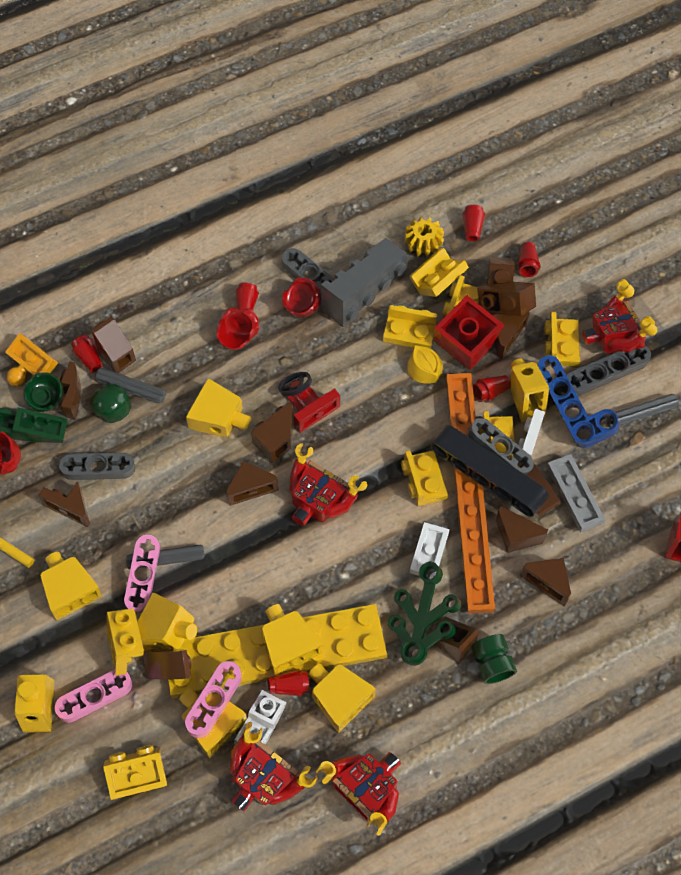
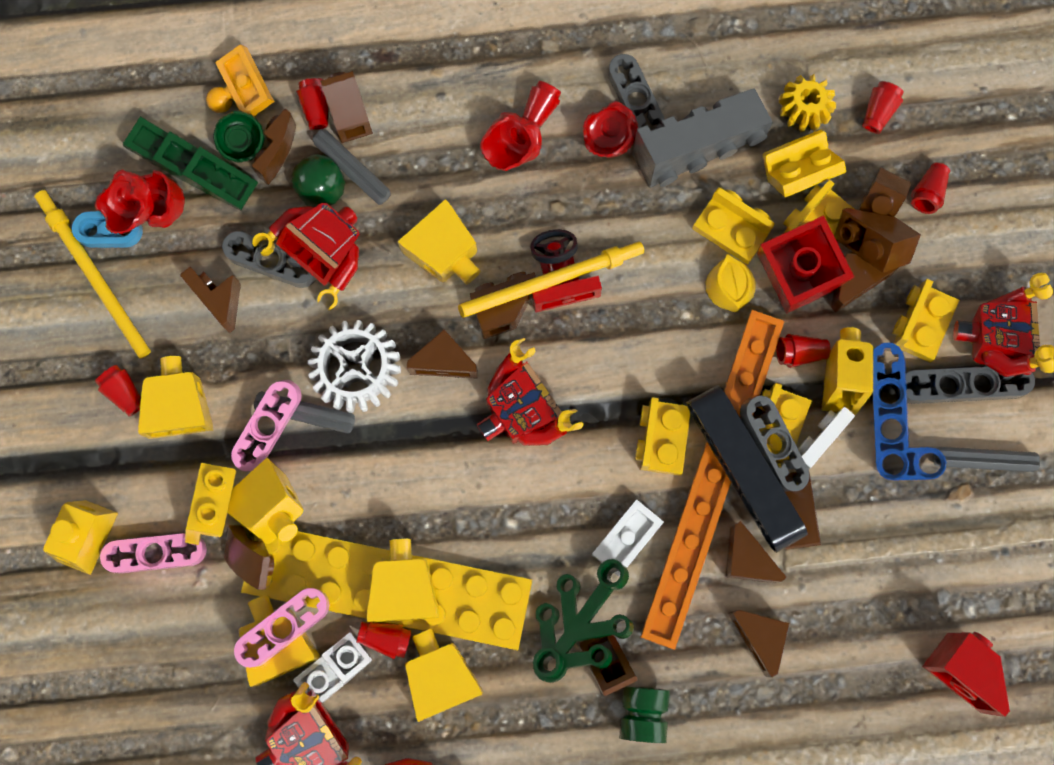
camera: 25 degrees right, 15 degrees up
yellow bracket [103,745,167,800] -> none
light grey plate [547,454,605,533] -> none
none -> red cone [95,365,141,417]
none -> red torso [252,203,360,310]
none -> white gear [308,320,401,413]
none -> yellow bar [458,241,644,318]

